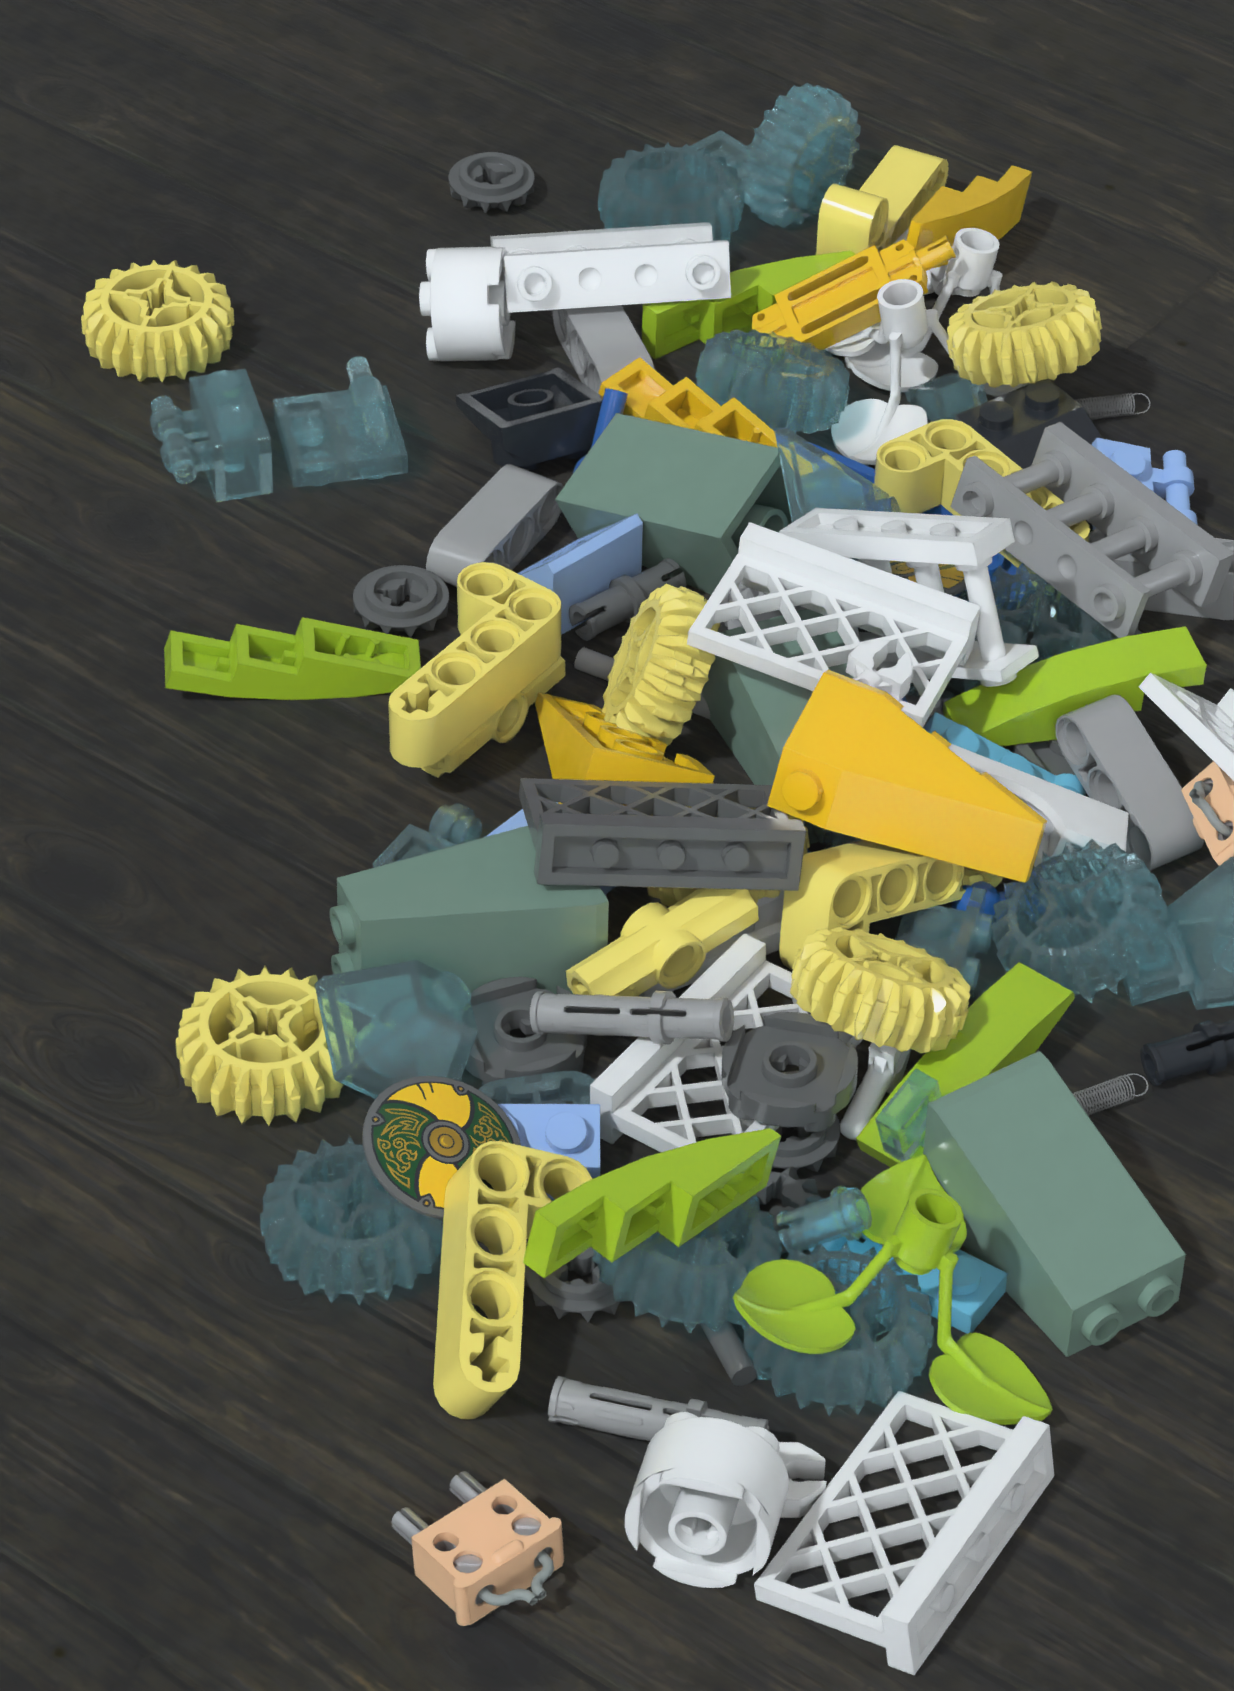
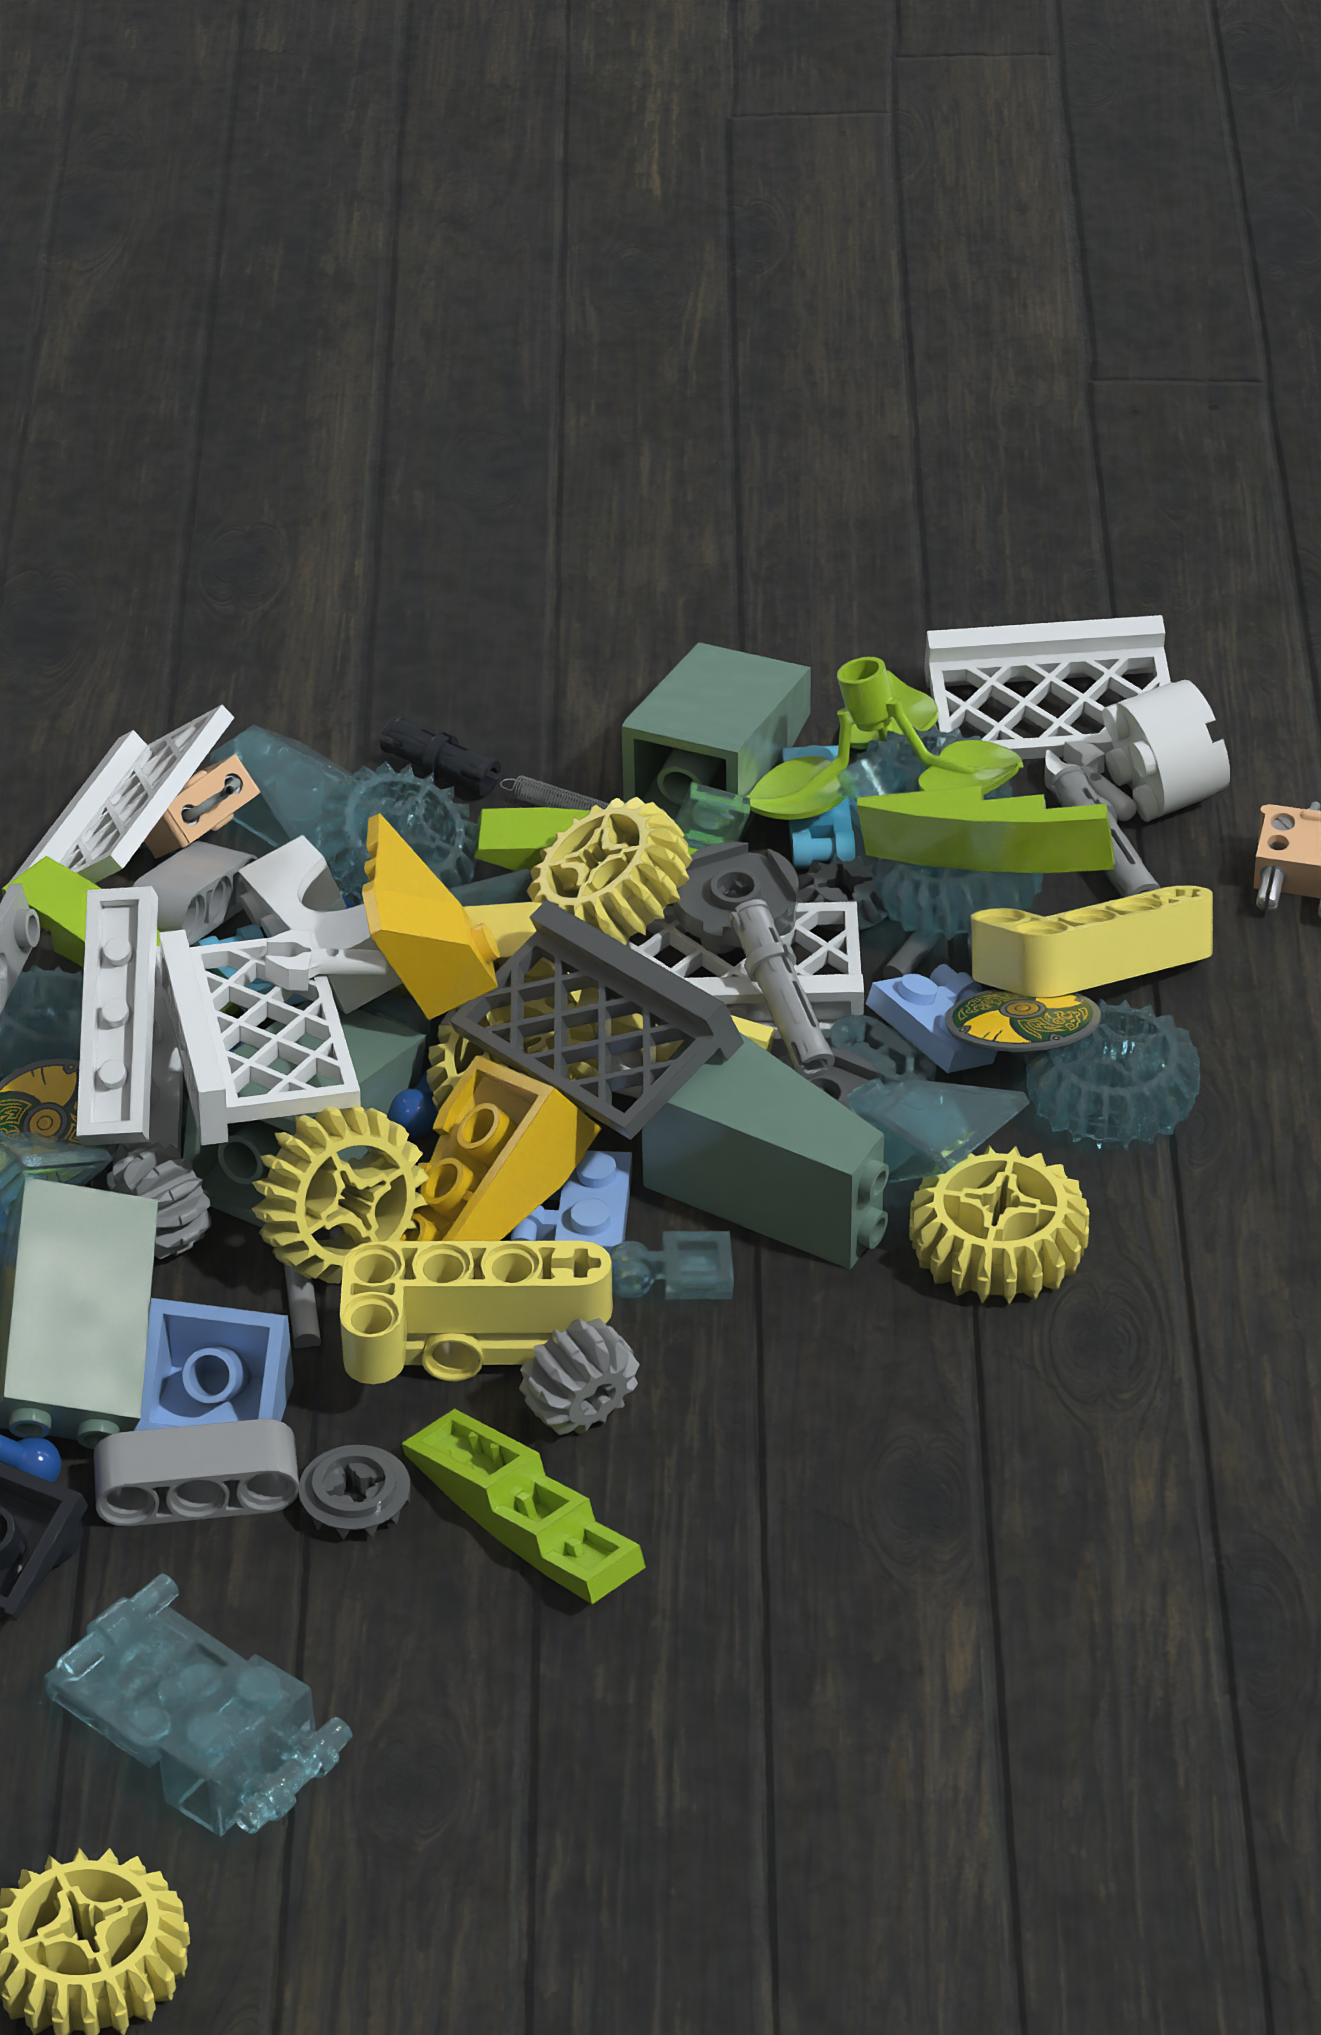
camera: 125 degrees left, 0 degrees up
none -> light grey gear [519,1318,640,1435]

